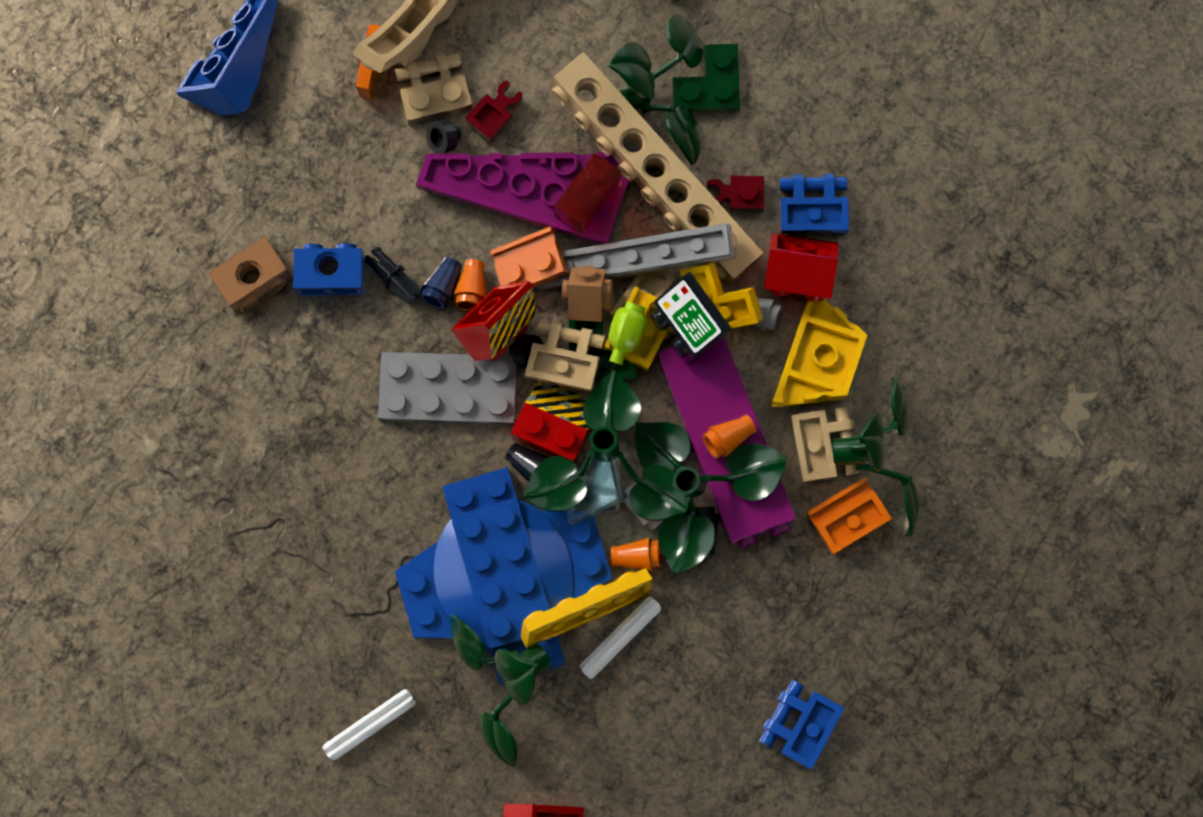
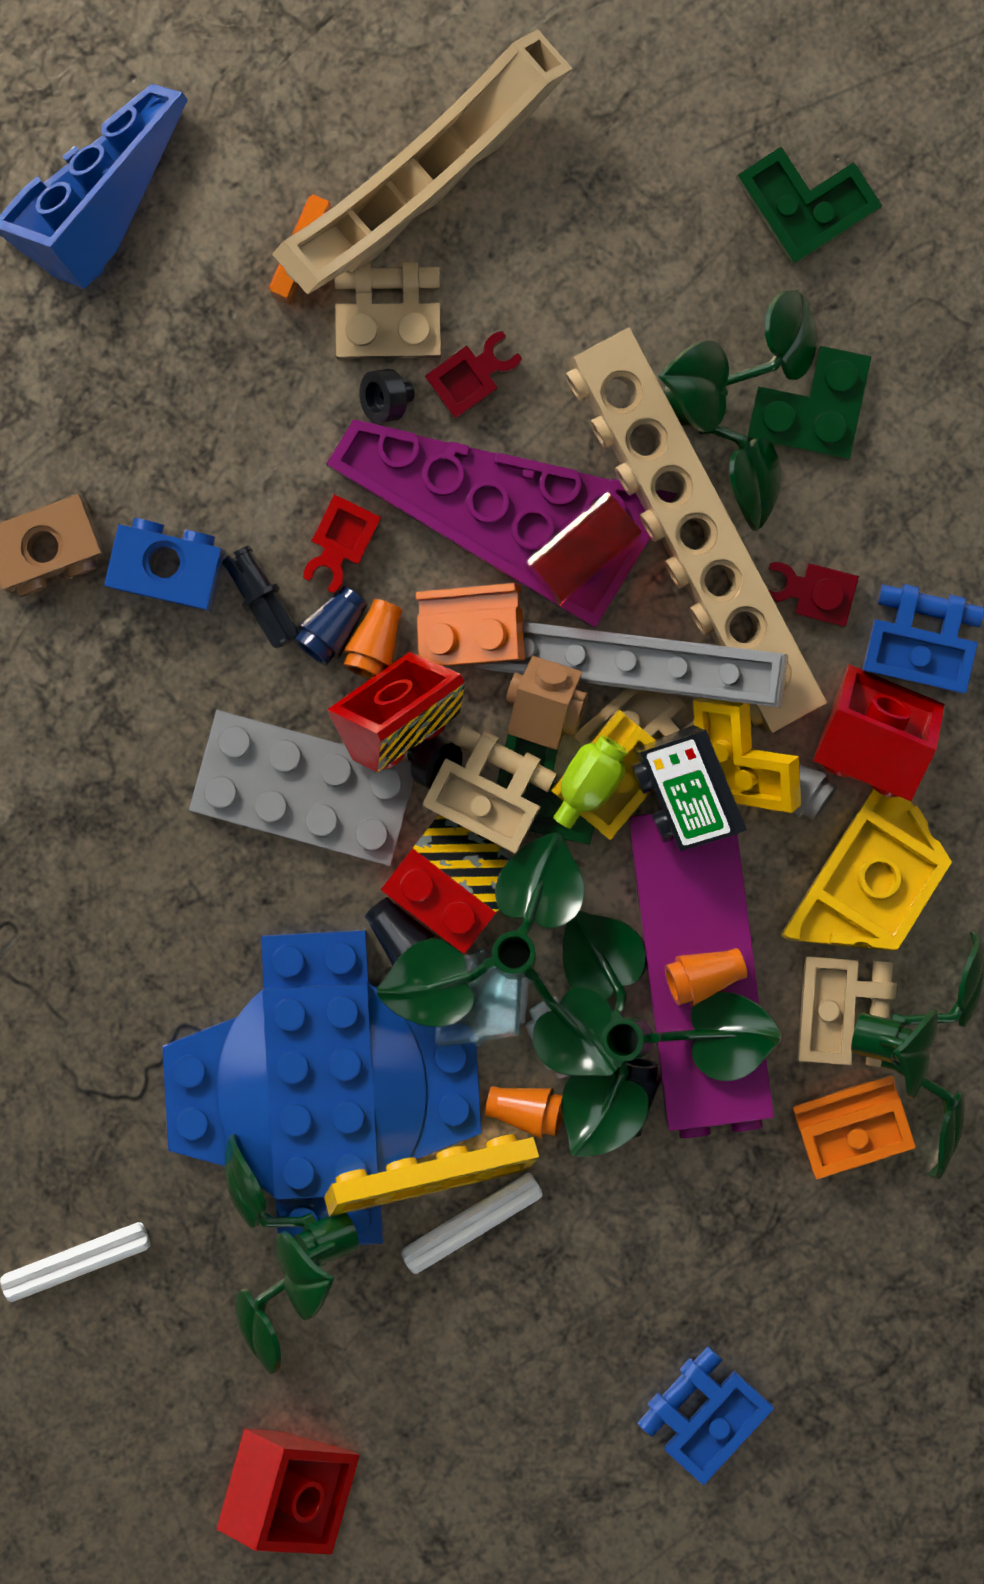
camera: 10 degrees right, 10 degrees up
none -> red plate [303,494,382,594]

